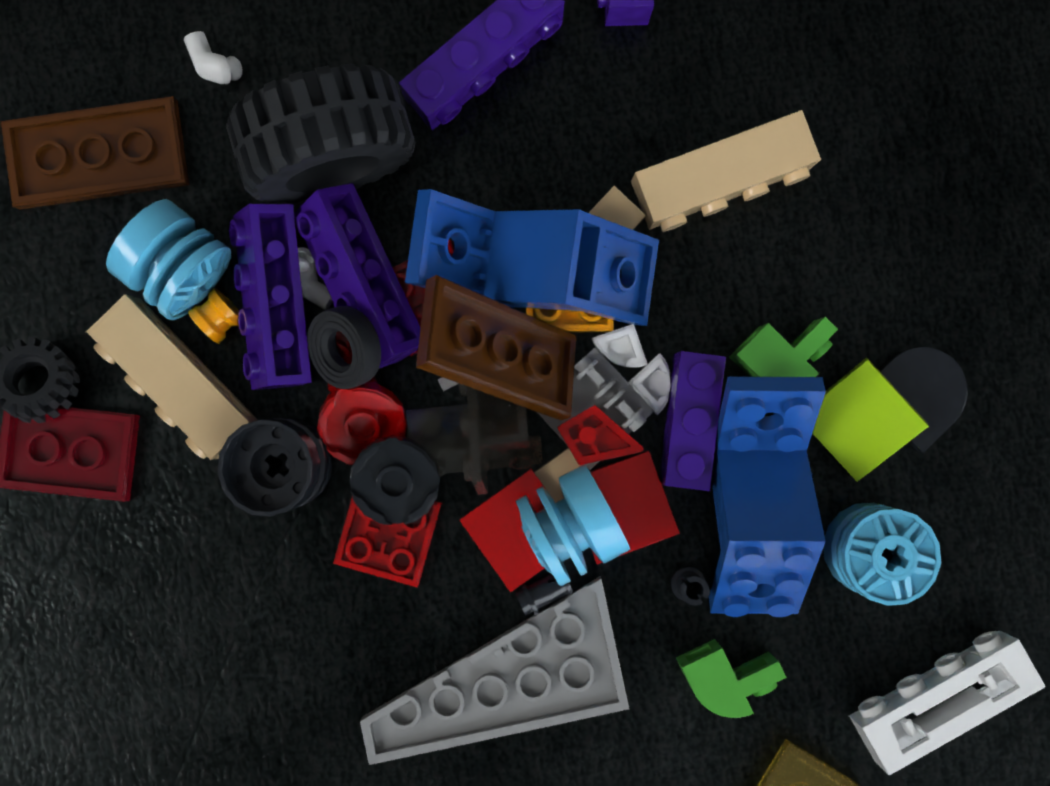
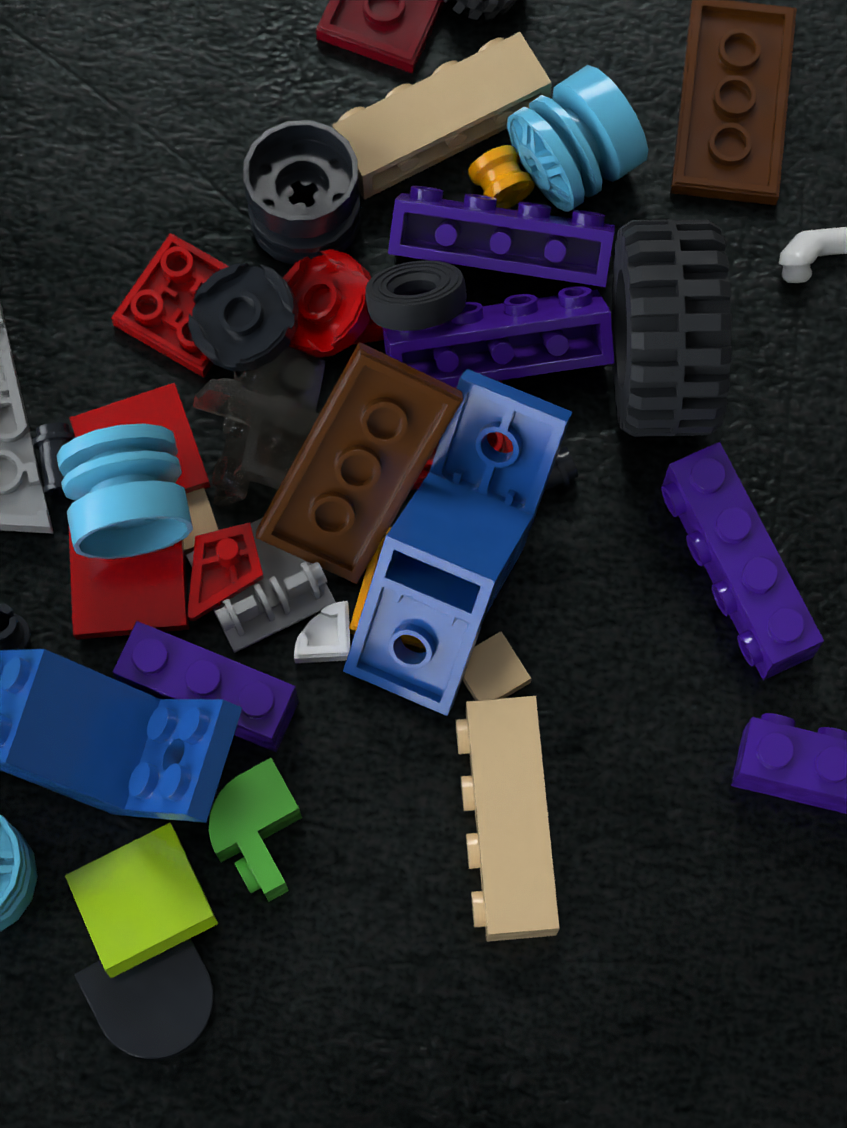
camera: 105 degrees right, 15 degrees down
white arm [298,247,333,310] -> none
white tile [628,353,671,415] -> none

